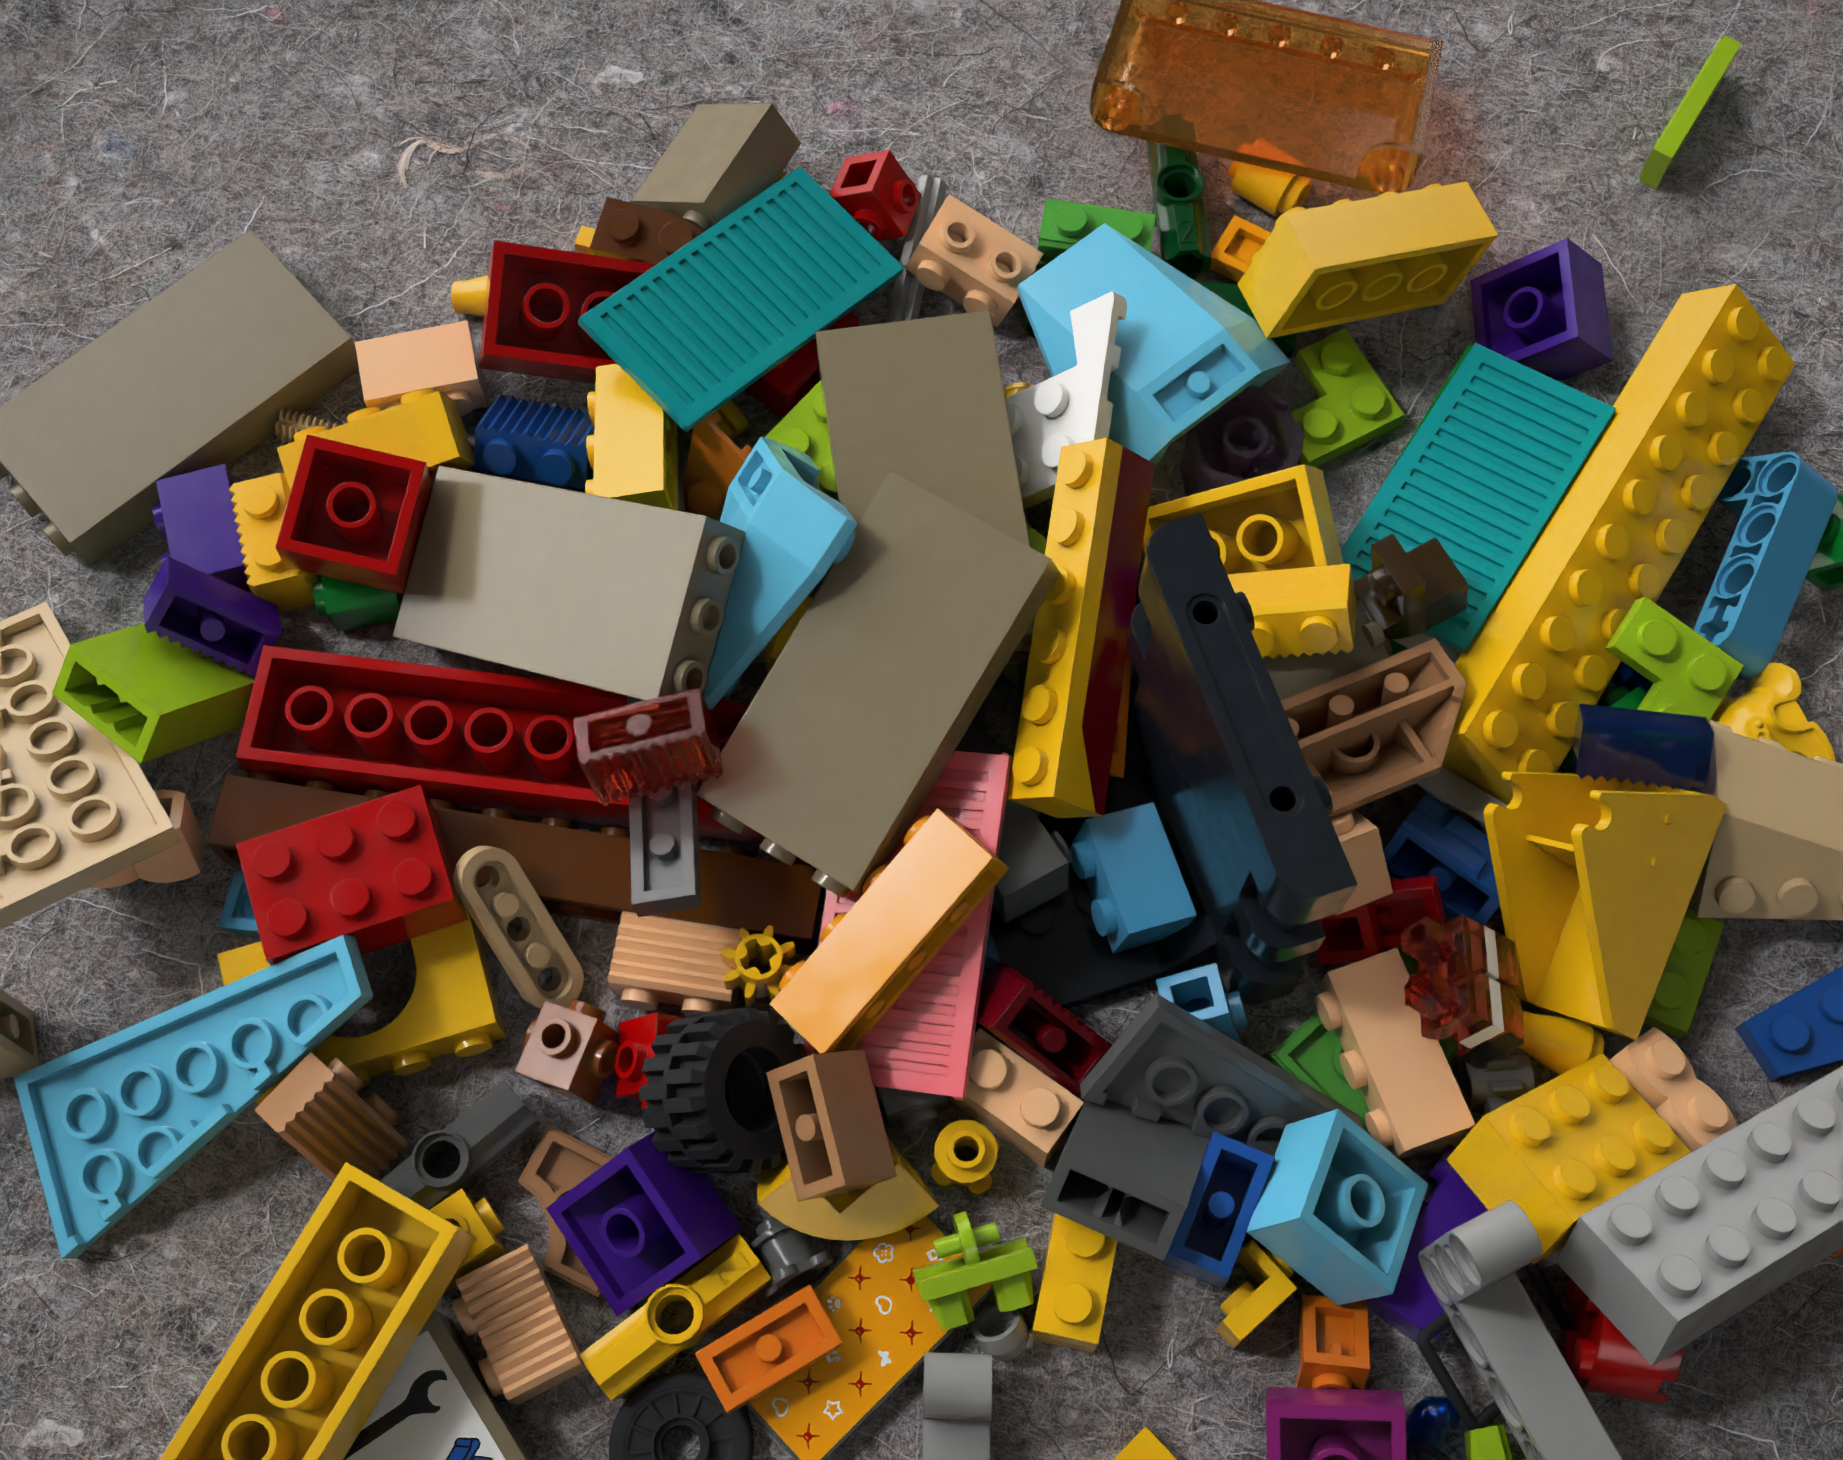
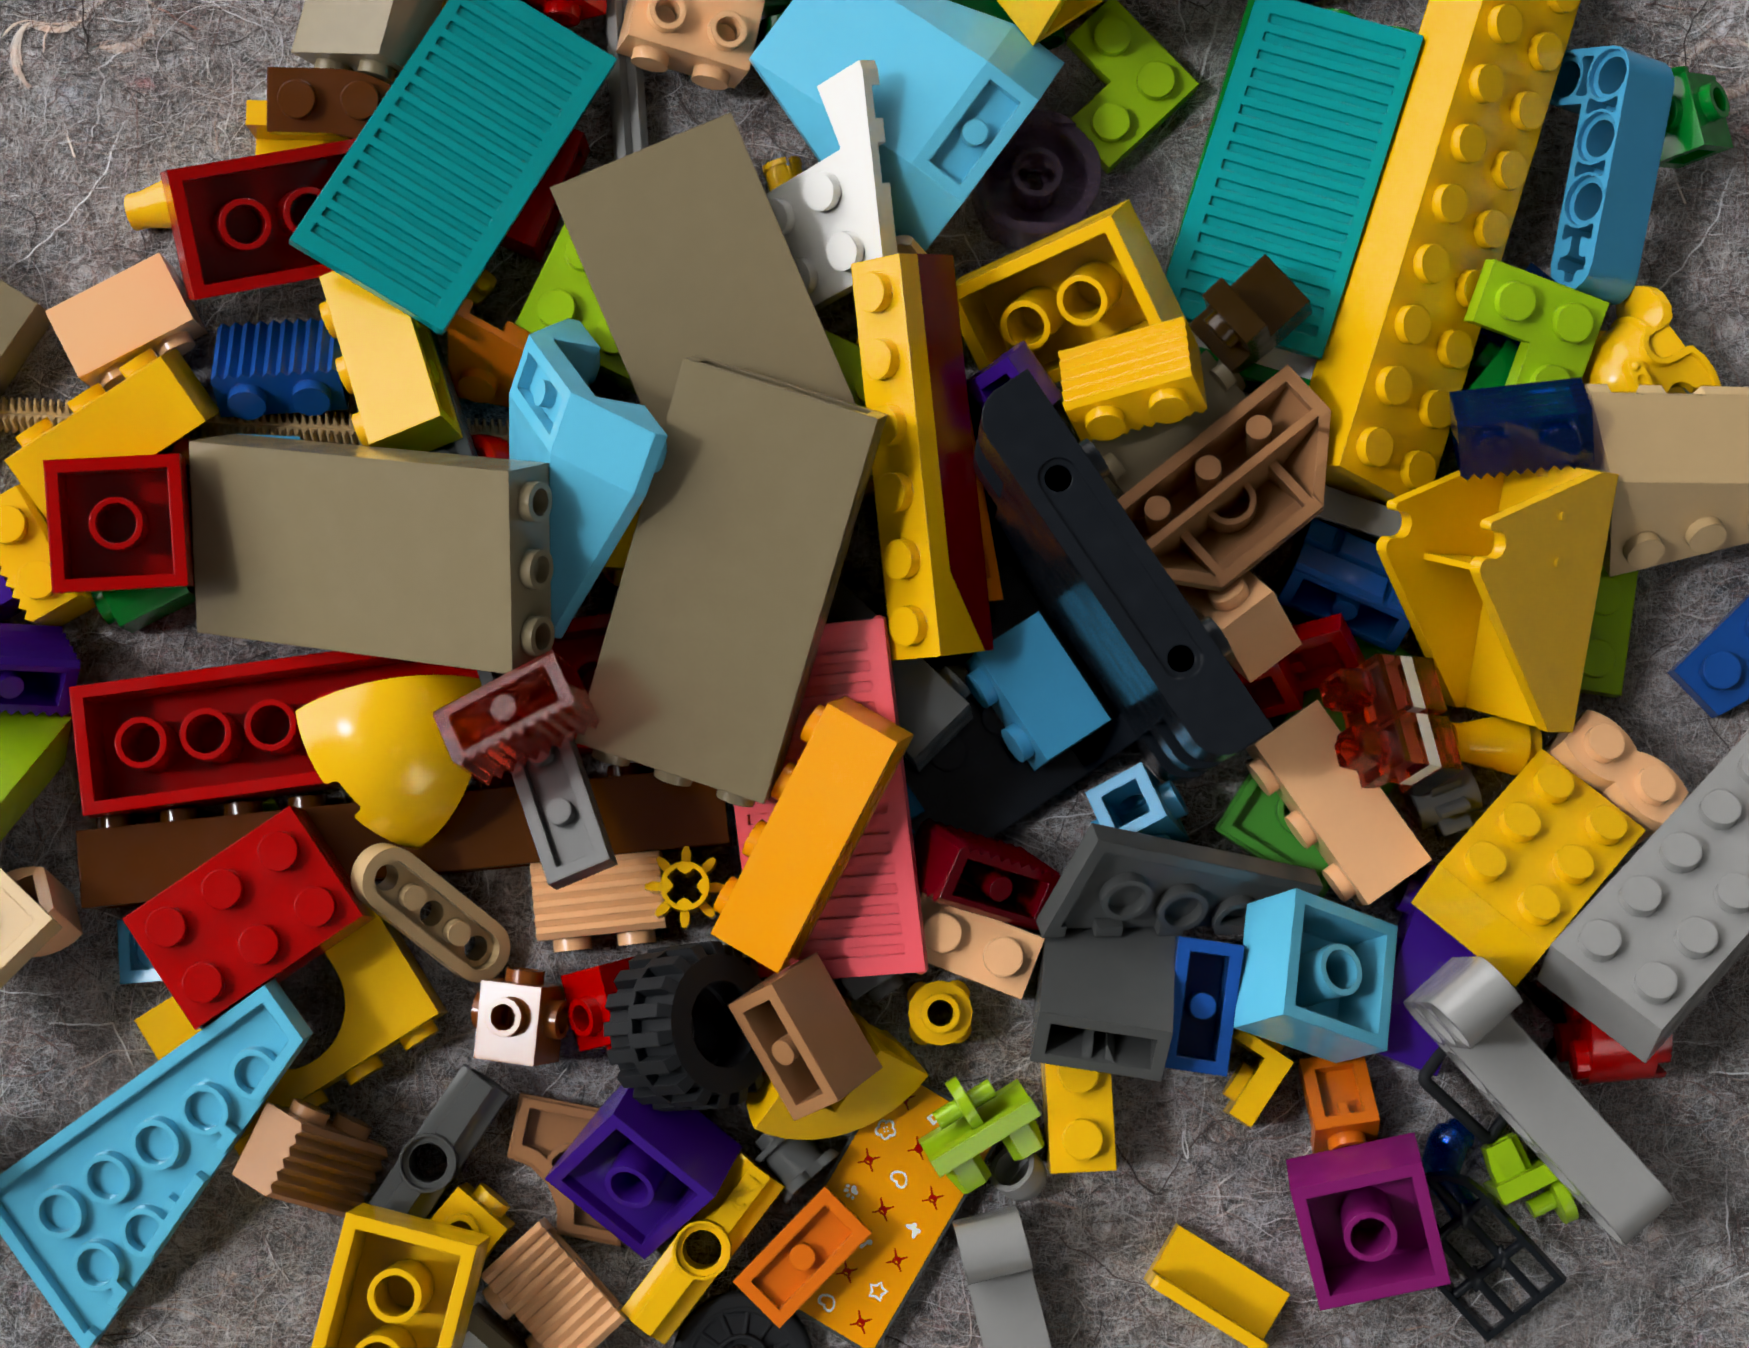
camera: 15 degrees left, 15 degrees up
none -> yellow brick [295,675,484,849]

